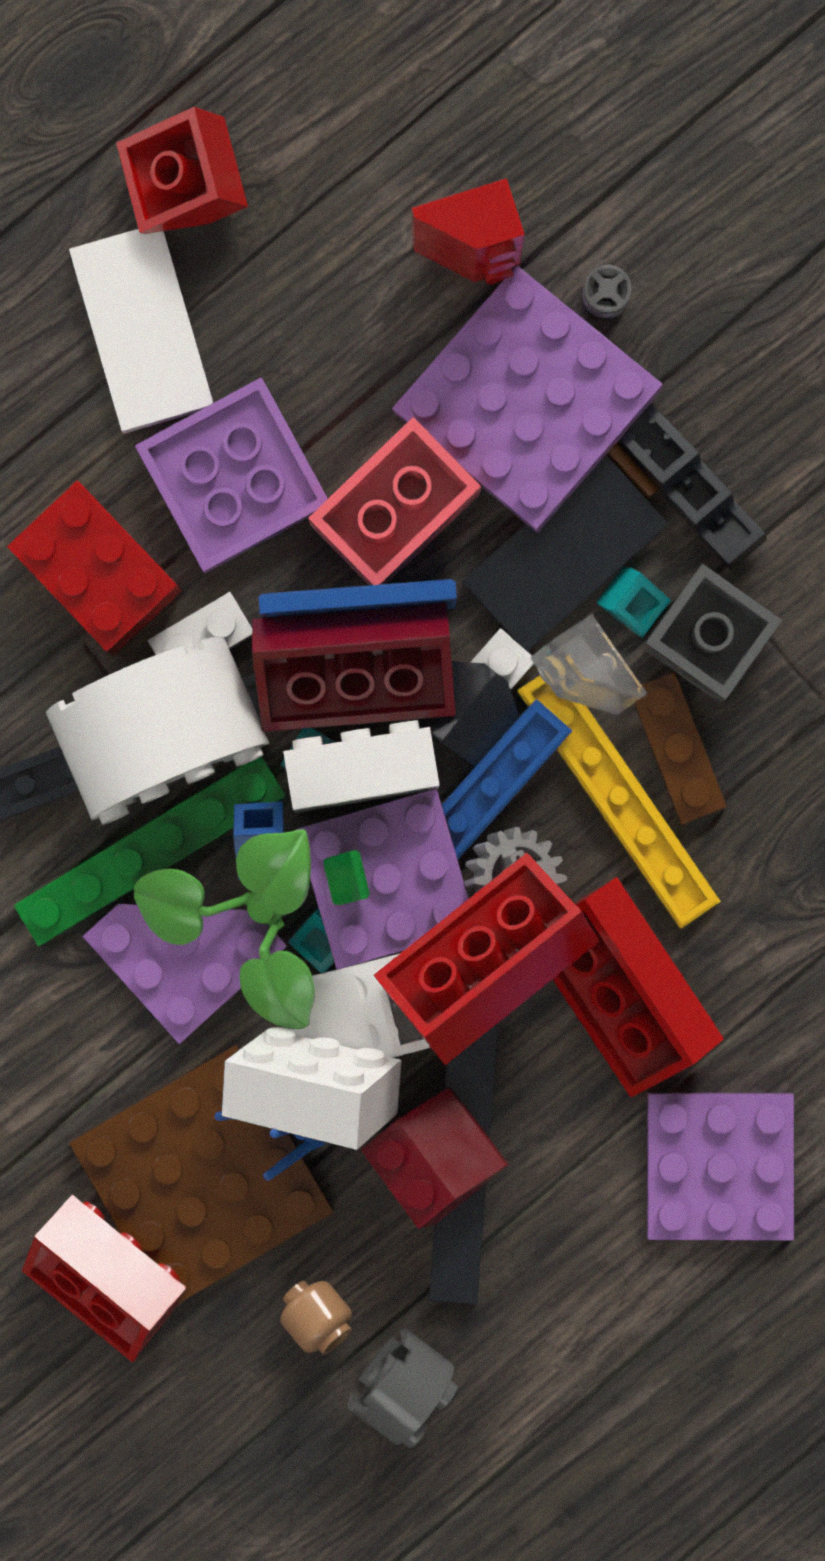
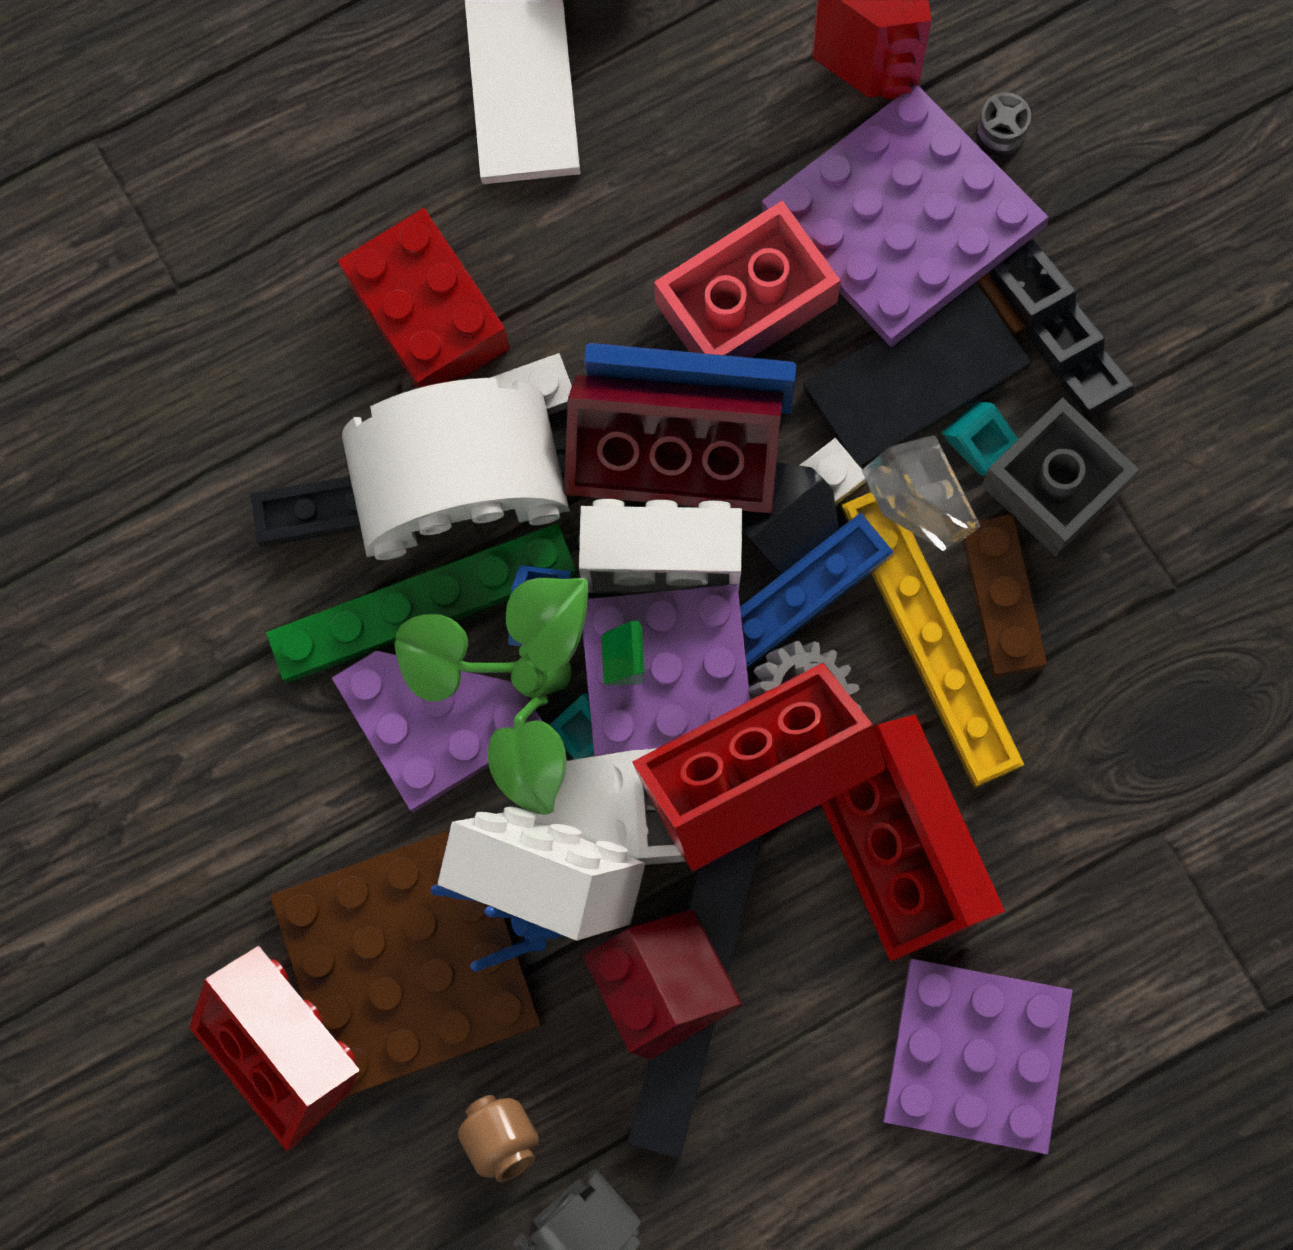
camera: 15 degrees right, 10 degrees down
medium lavender plate [135,377,328,574] -> none

